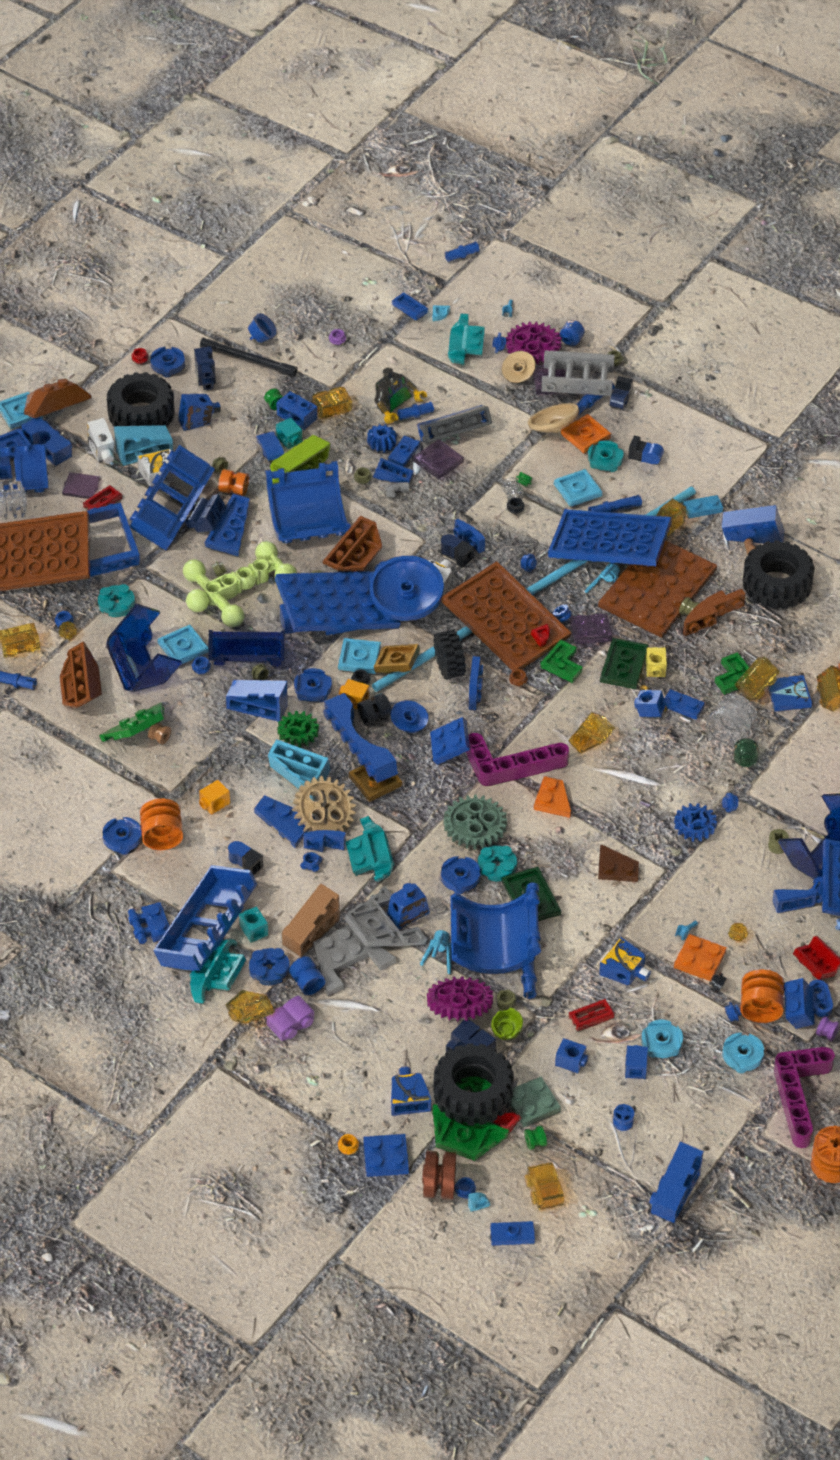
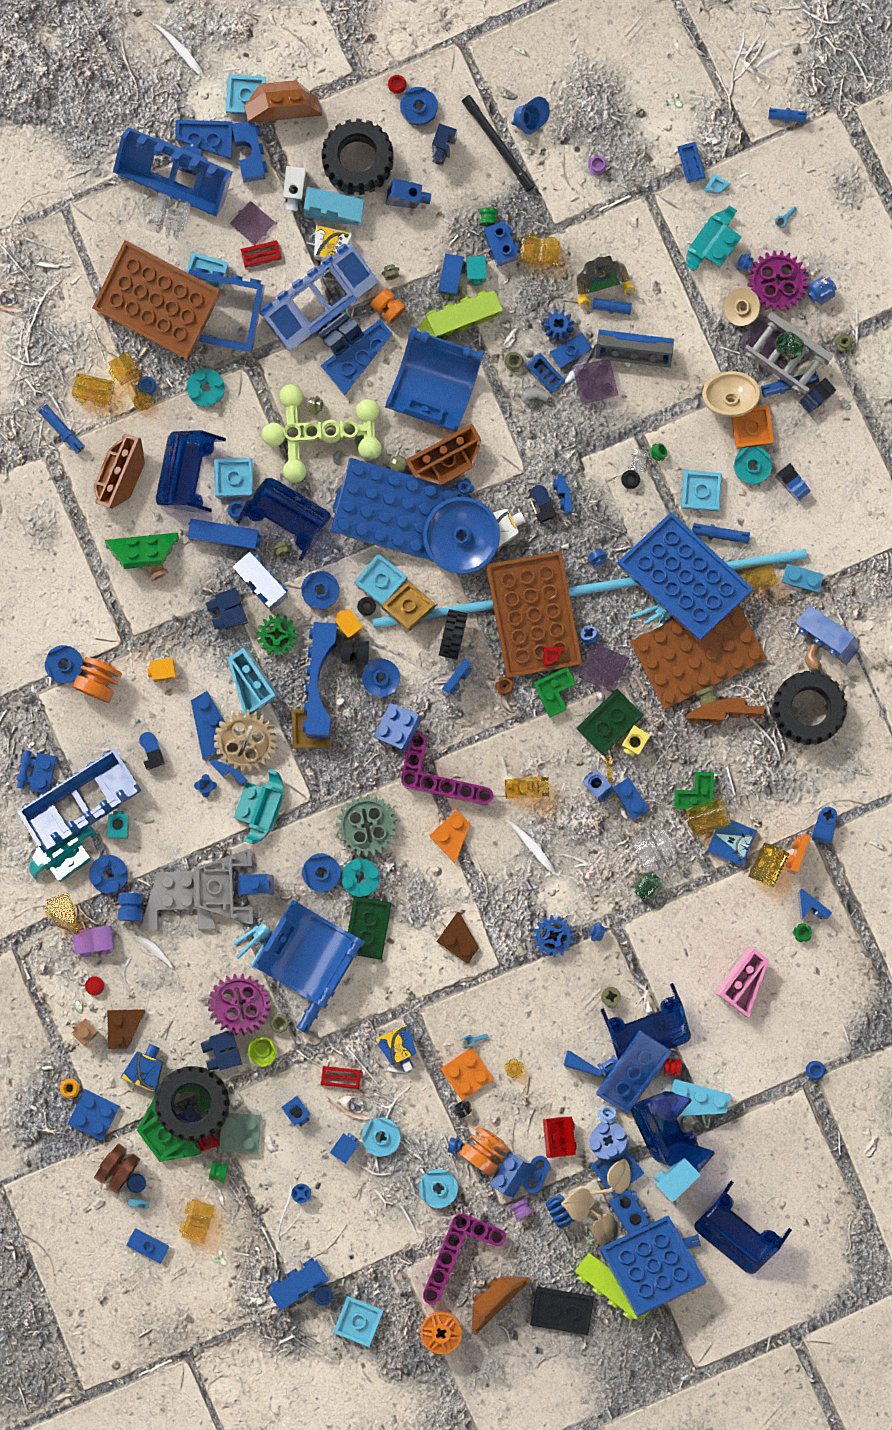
camera: 30 degrees right, 35 degrees up
medium nougat wedge [282,883,340,957] -> none
none -> medium nougat brick [72,1018,99,1046]
none -> red plate [85,976,105,996]
none -> reddish brown wing [107,1009,145,1049]
none -> clear yellow piece [108,352,141,386]
none -> blue brick [187,519,262,551]
none -> dark blue hips [206,587,248,630]
none -> blue tile [313,1286,333,1306]
none -> medium azure plate [333,1295,384,1347]
none -> clear green head [776,331,804,360]

